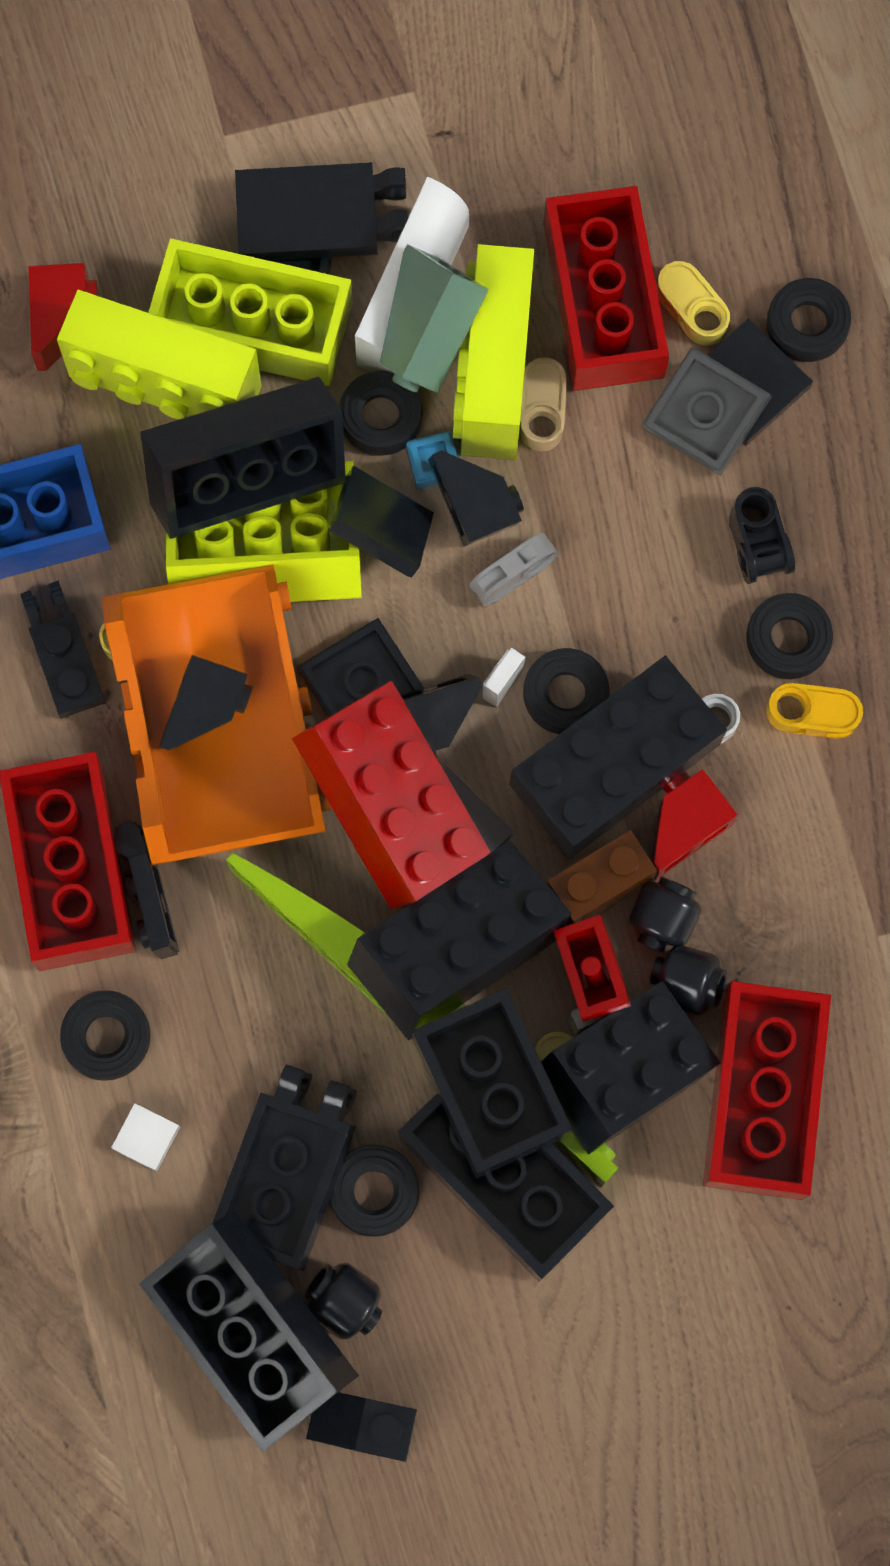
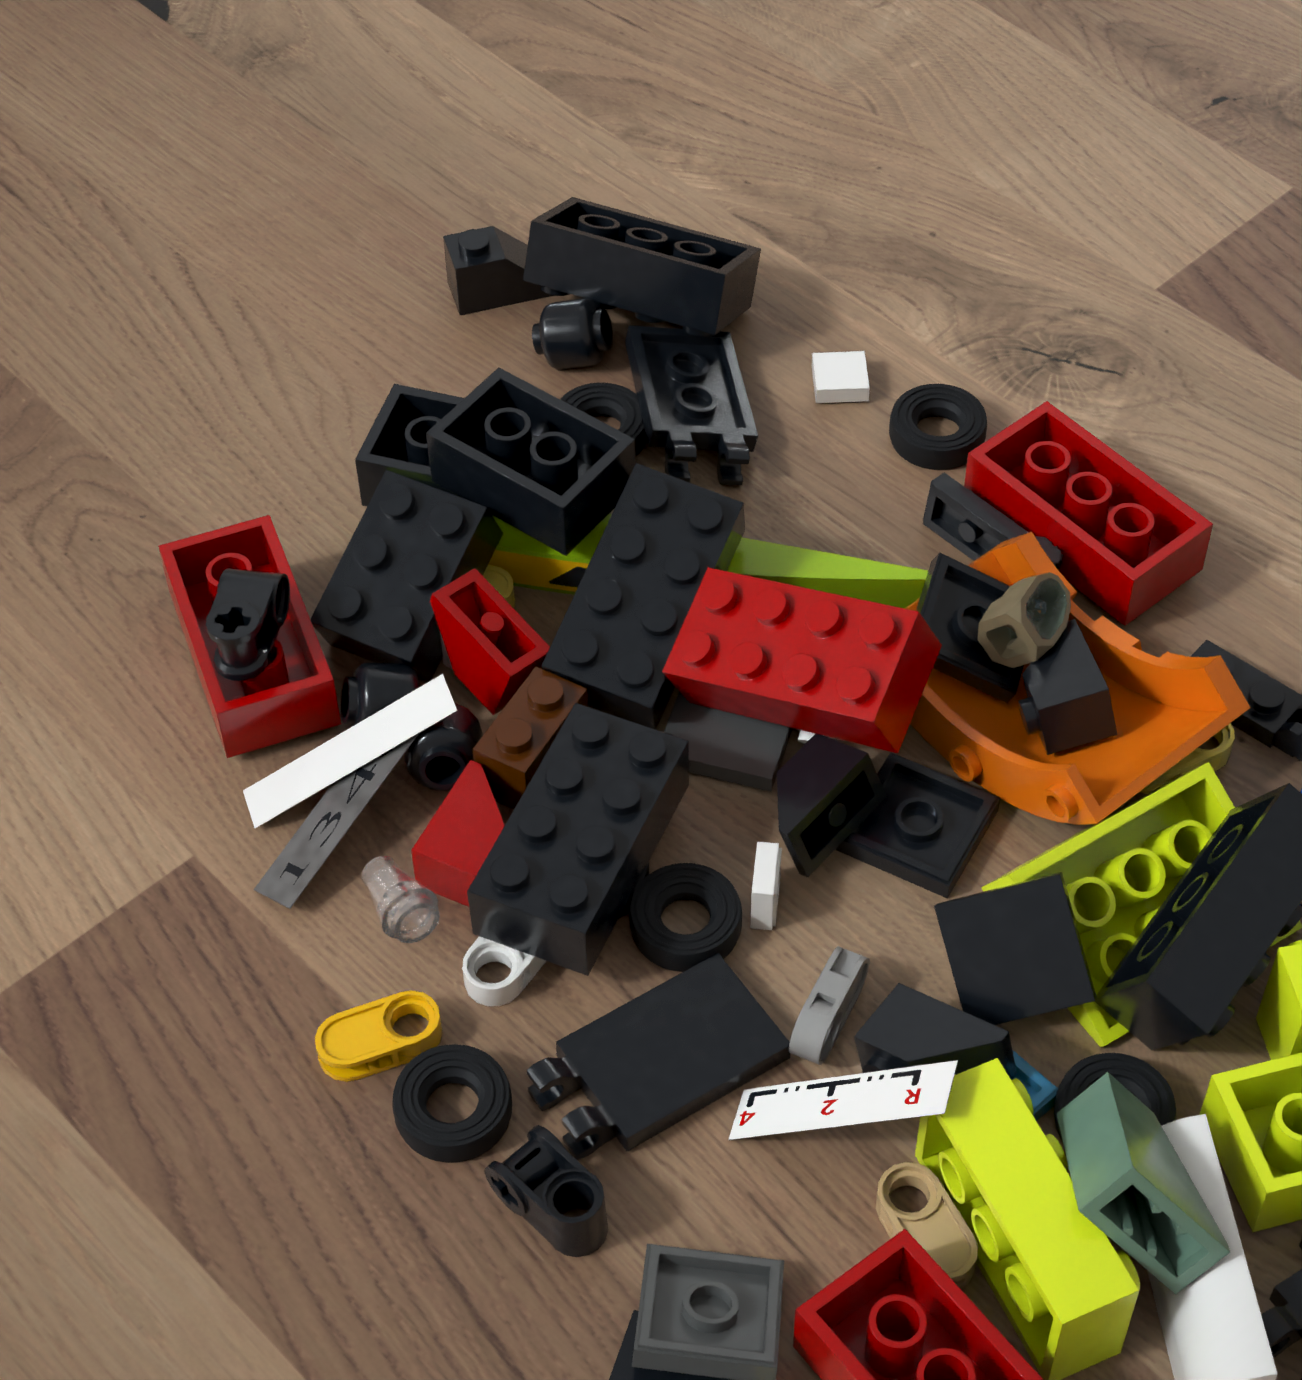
camera: 155 degrees right, 25 degrees down
none -> black piece [206,568,290,681]
none -> white sticker [243,674,458,828]
none -> flat silver sticker [254,702,419,909]
none -> clear cone [362,856,440,943]
none -> black tile [527,953,791,1160]
none -> white sticker [728,1060,958,1140]
none -> black tile [916,552,1041,703]
none -> dark tan rock [977,572,1071,668]

